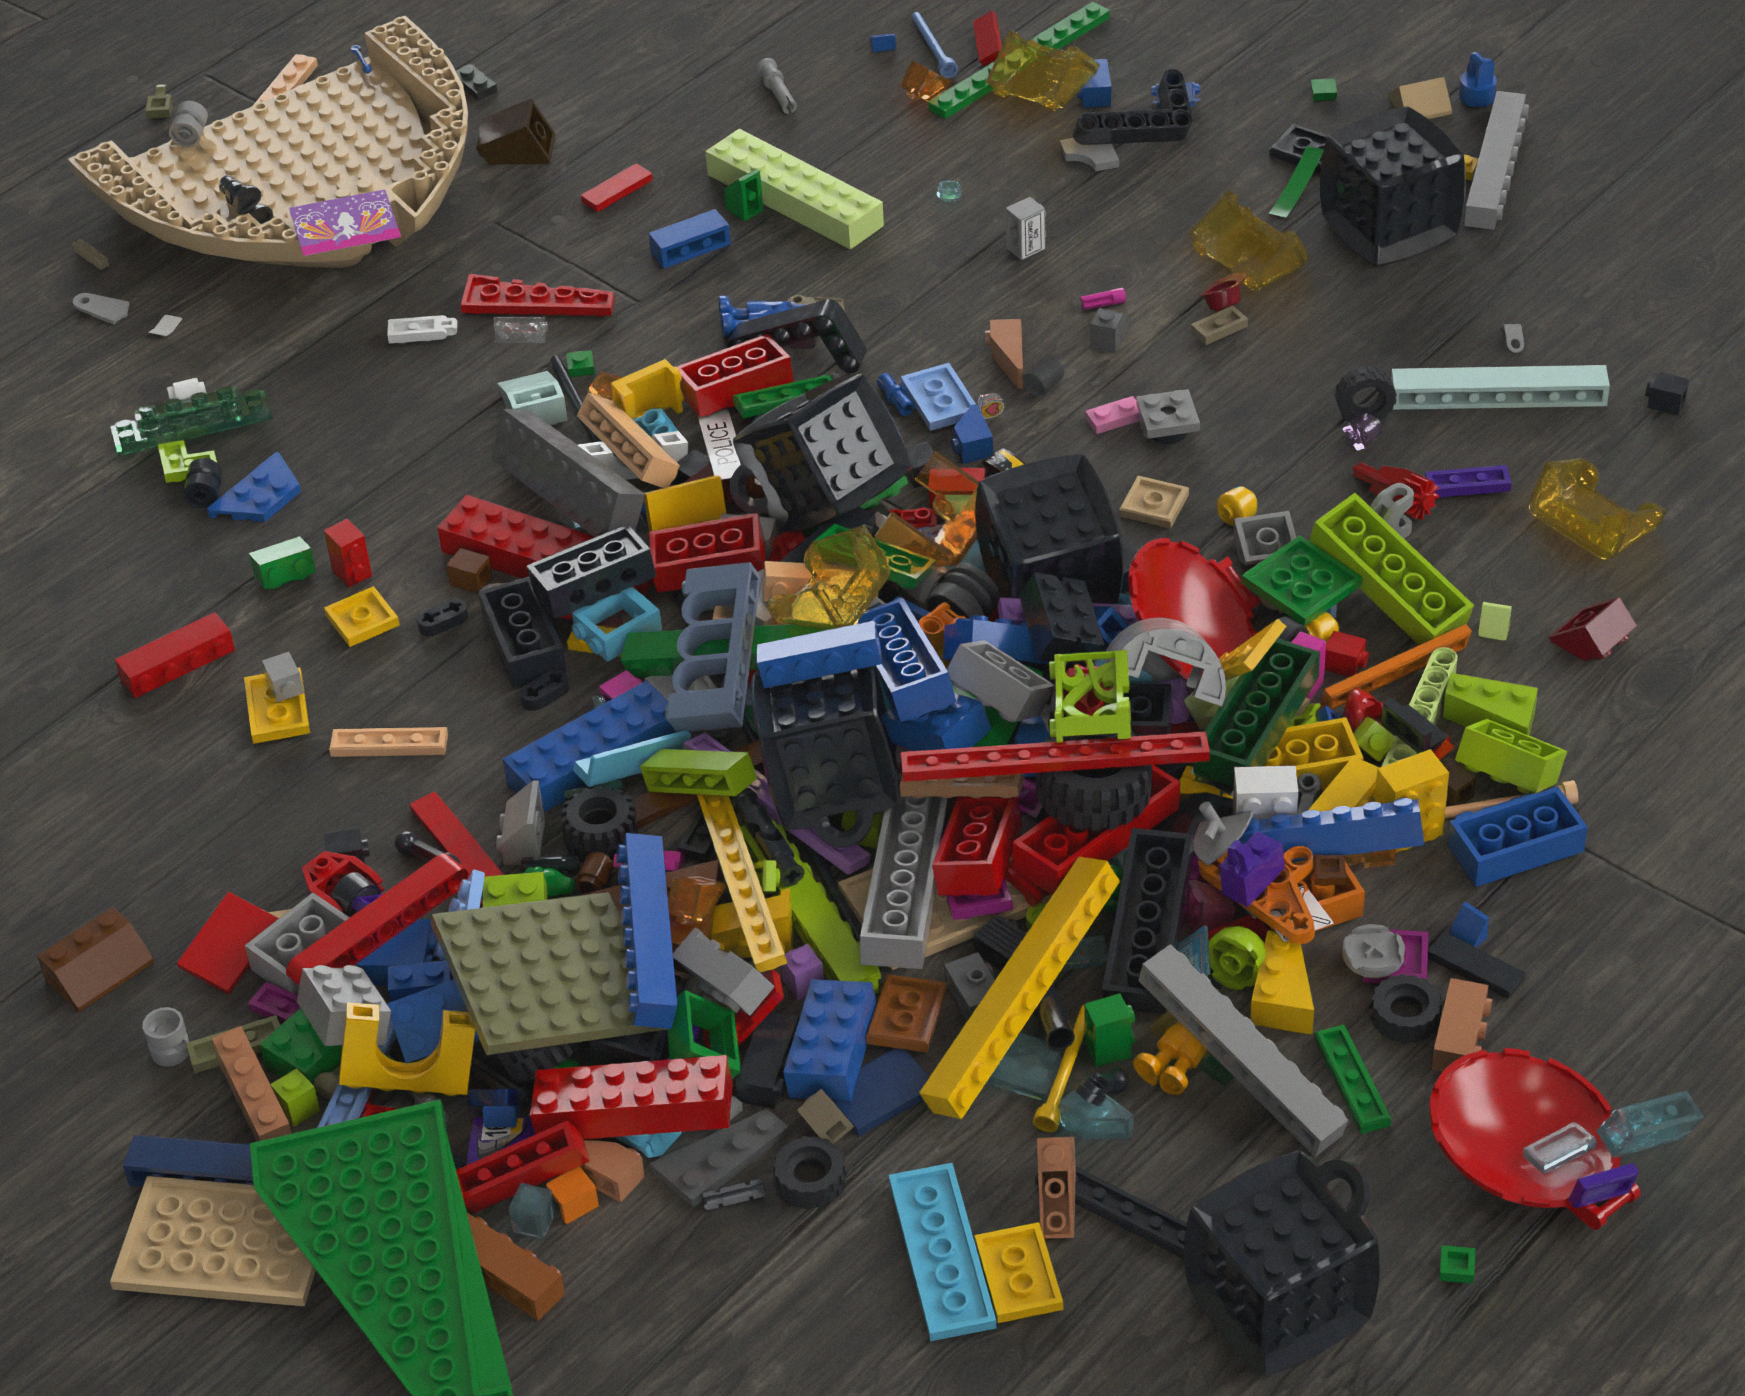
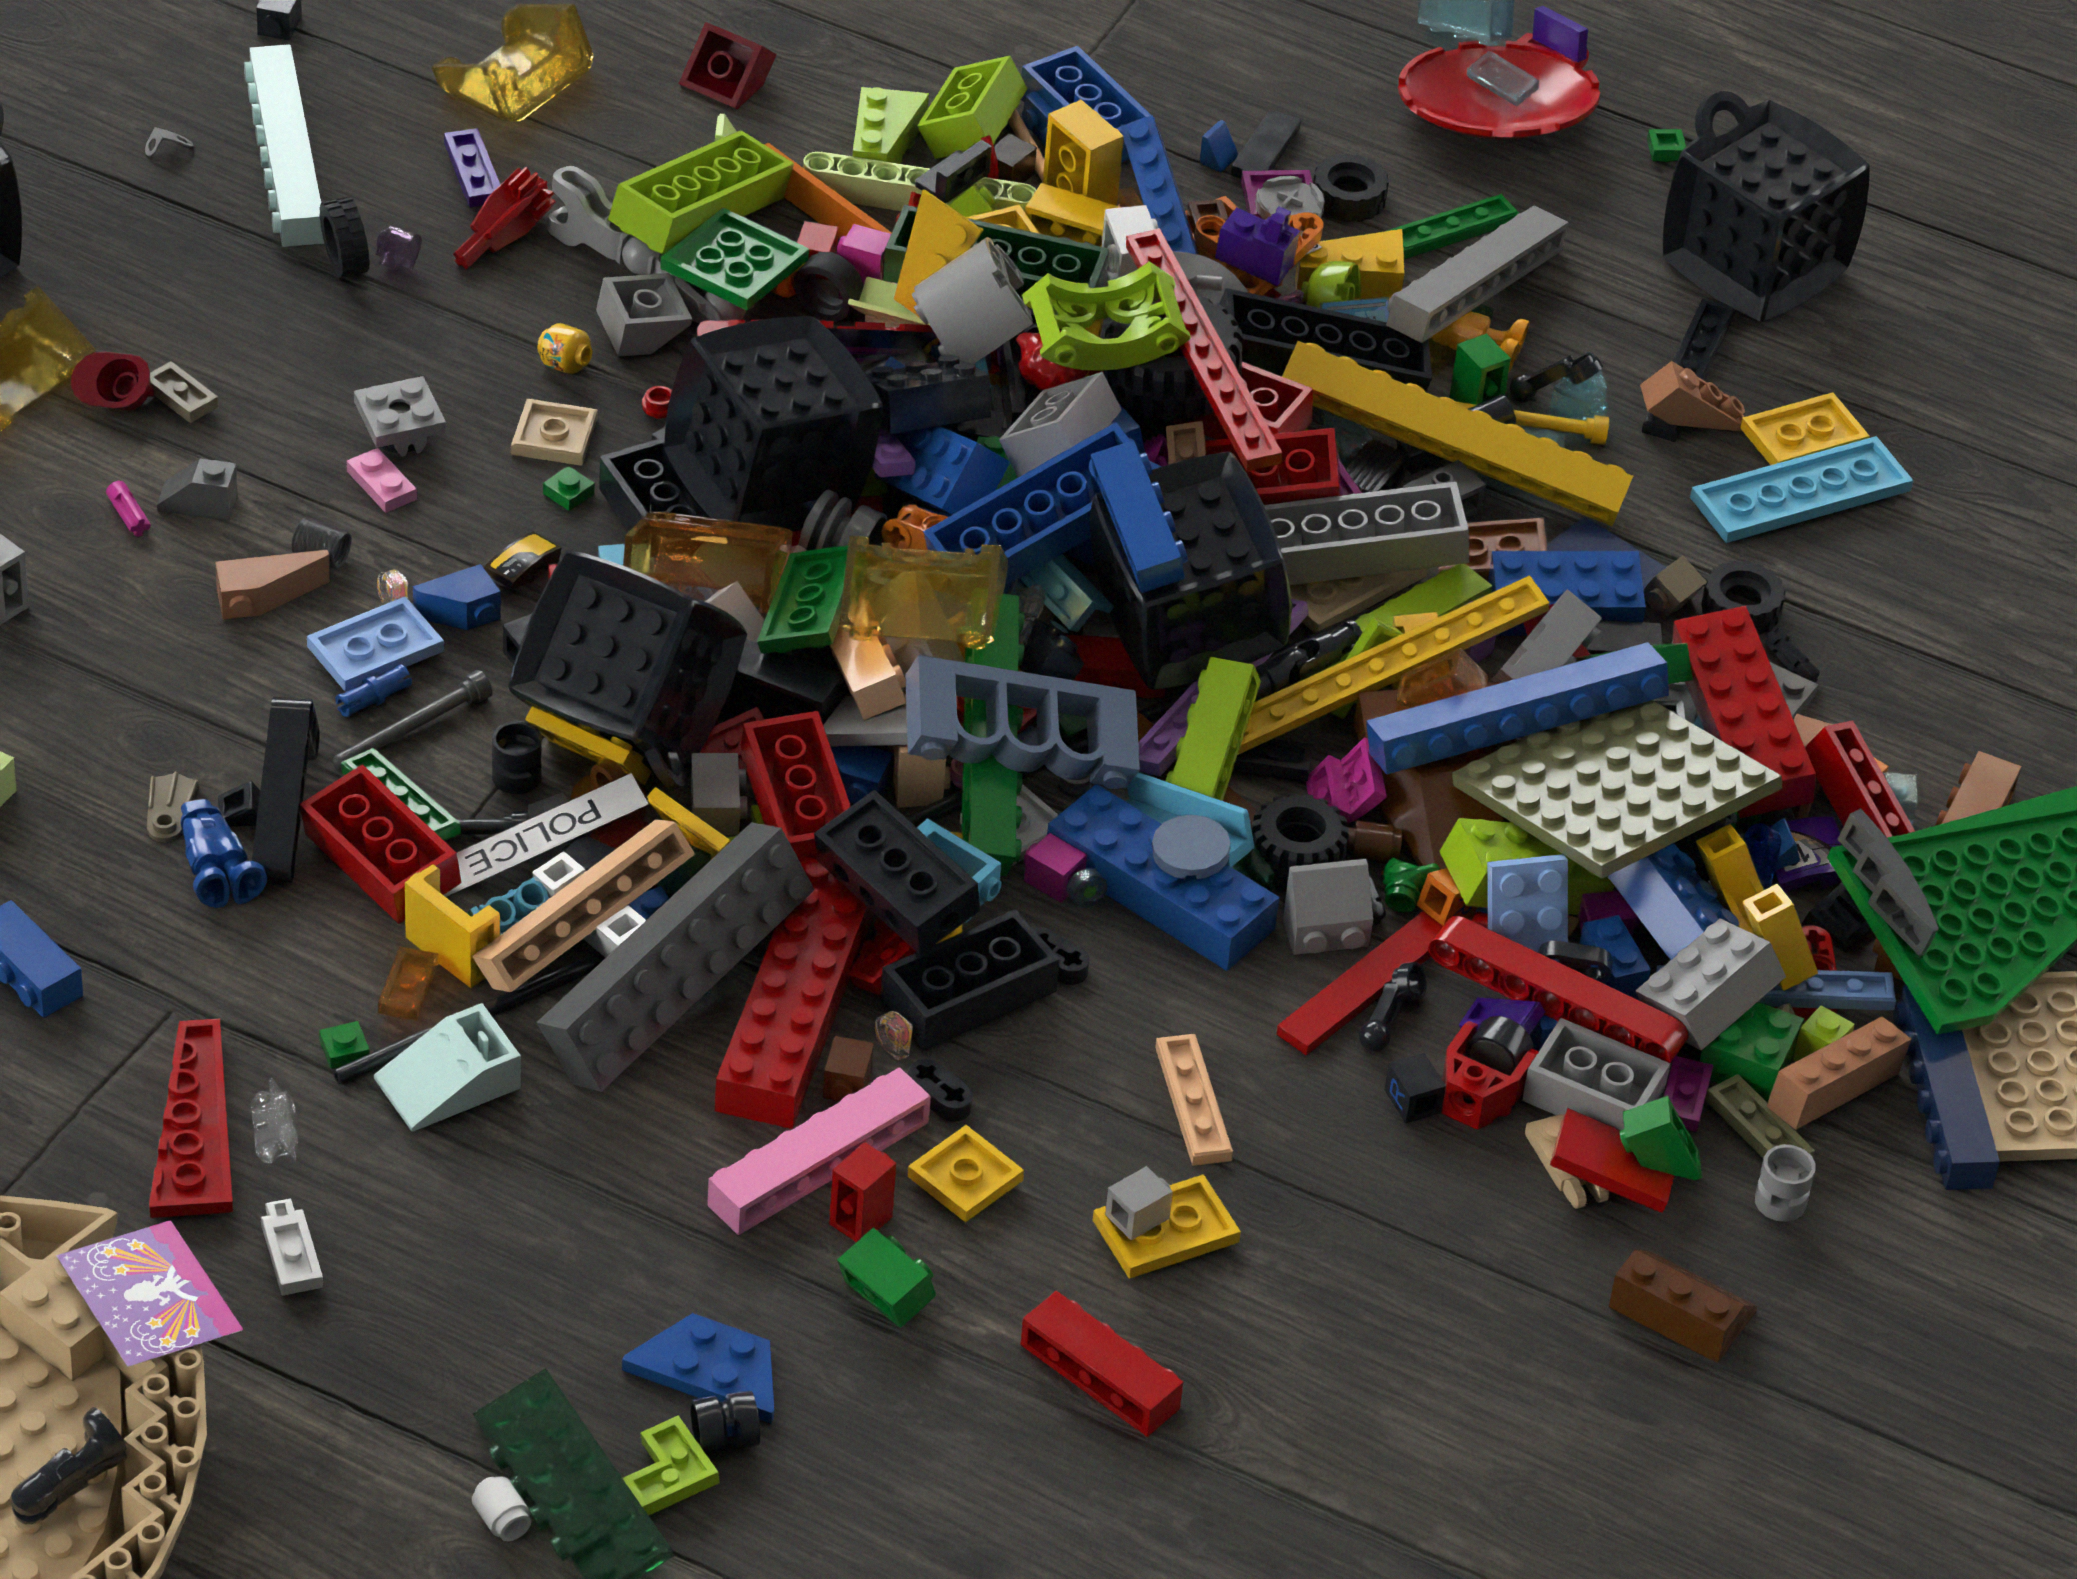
camera: 110 degrees left, 0 degrees up
nougat brick [1432,978,1493,1072] -> none
none -> bright pink brick [708,1067,931,1235]
none -> sand blue tile [1152,815,1231,879]
none -> black beam [1538,941,1613,984]
none -> green slope [1620,1096,1702,1181]
none -> dark grey slope [1837,809,1939,957]

